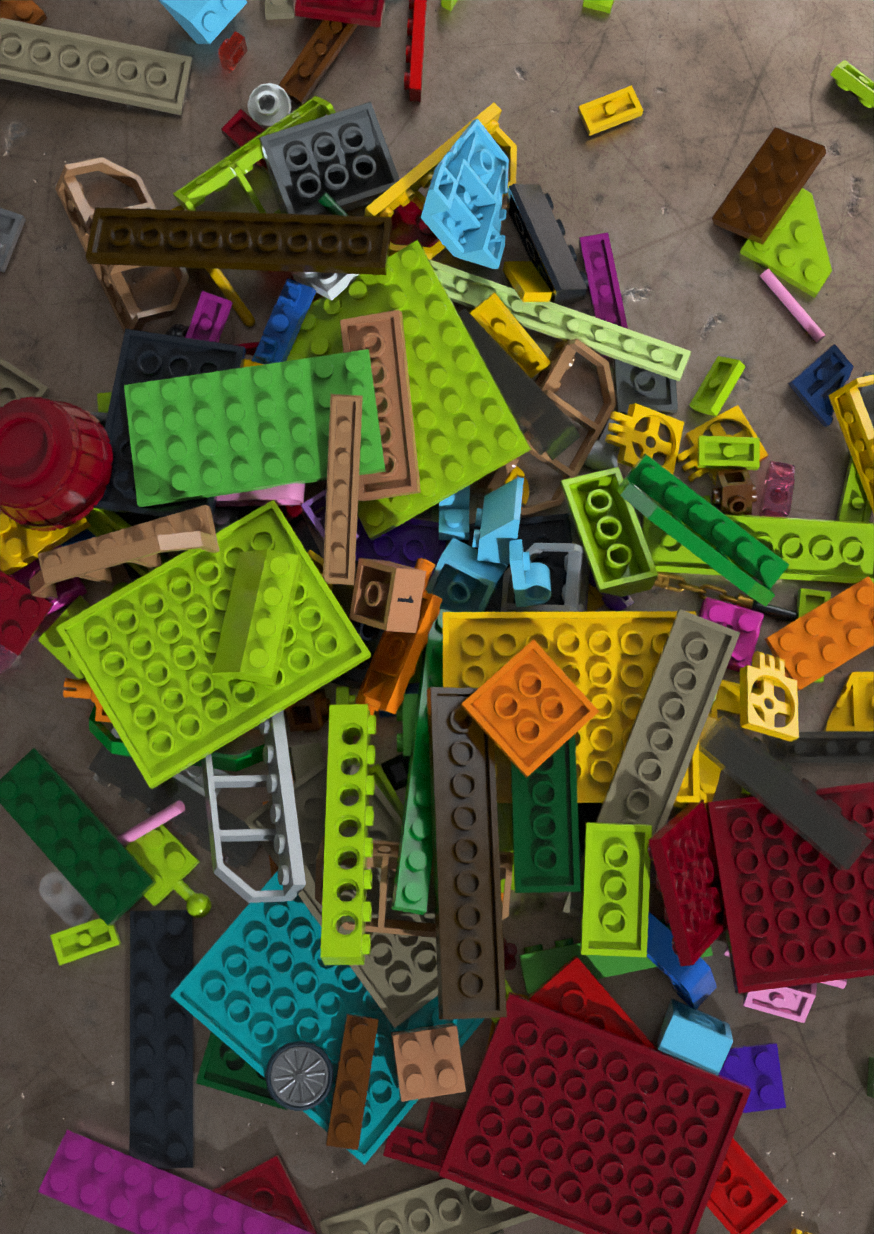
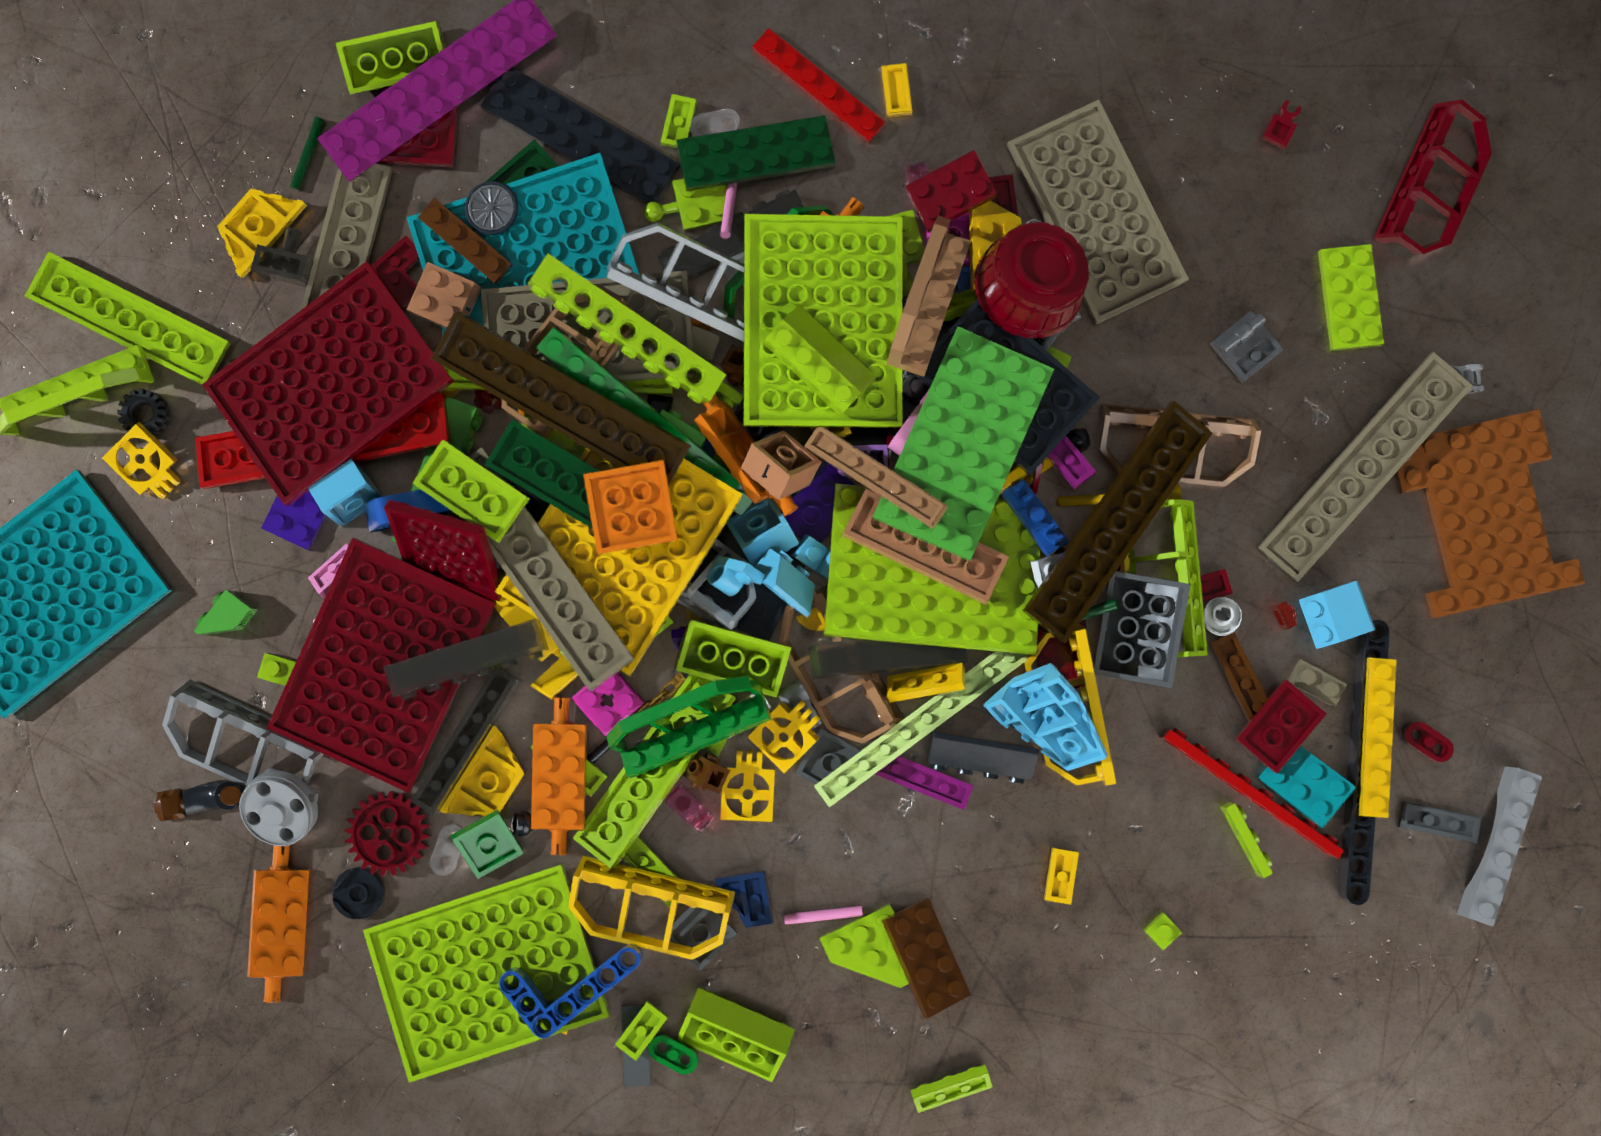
camera: 125 degrees right, 5 degrees up
yellow tile [502,261,552,302] -> none
lime plate [689,356,746,416] -> none
lime plate [697,436,760,470] -> none
yellow piece [740,651,799,742] -> none

